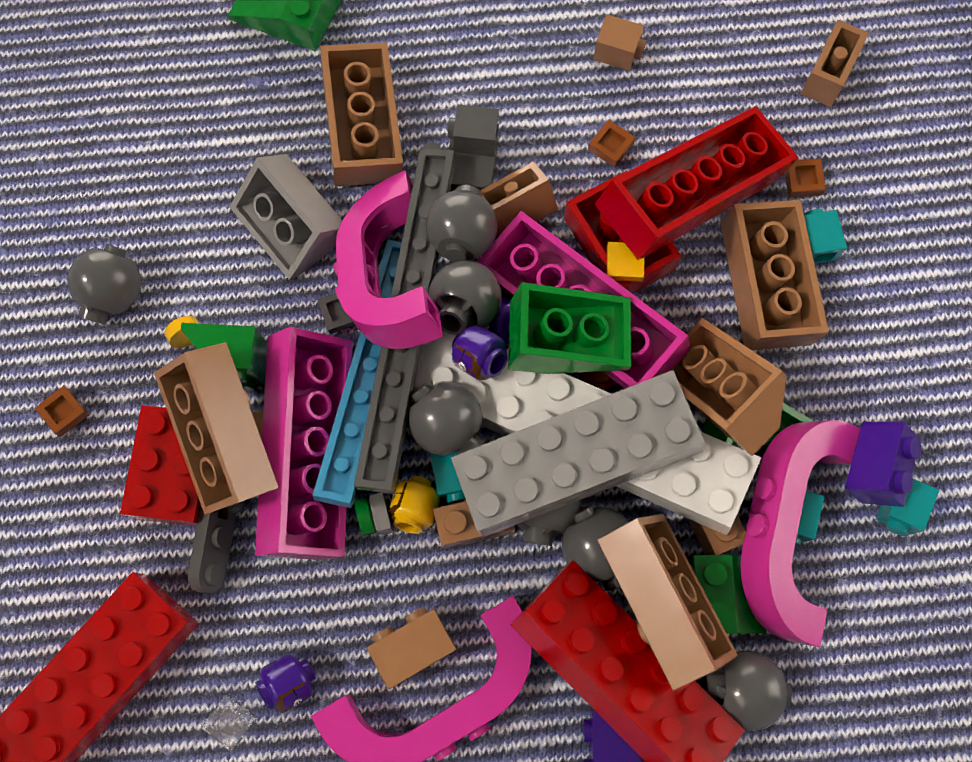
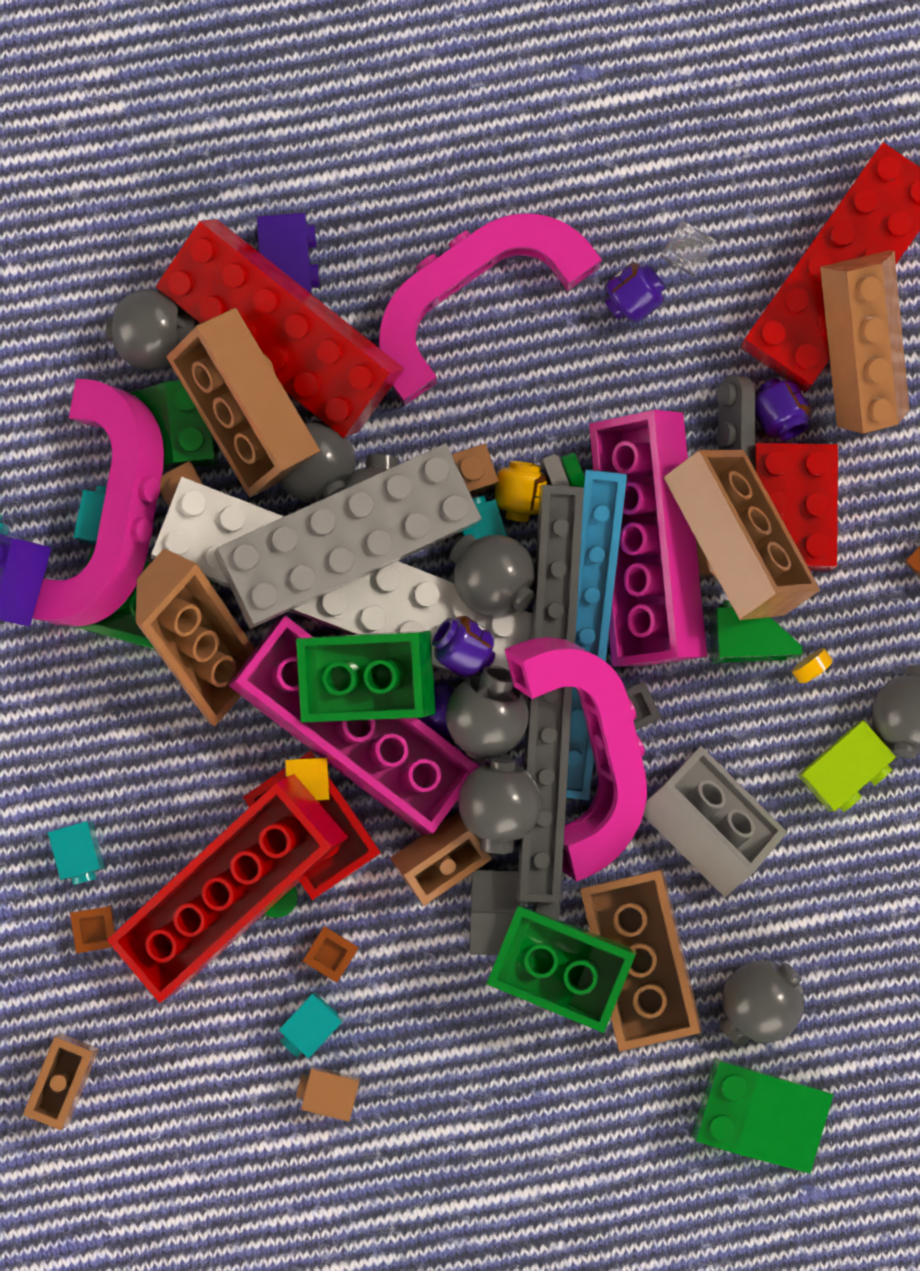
camera: 170 degrees right, 10 degrees up
medium nougat brick [367,606,457,690] -> none
medium nougat brick [720,200,829,350] -> none
none -> teal brick [279,991,344,1059]
none -> green slope [486,905,637,1033]
none -> dark grey brick [719,960,805,1047]
none -> dark purple head [755,378,813,441]
none -> lime brick [797,720,896,813]
none -> medium nougat slope [820,250,910,434]

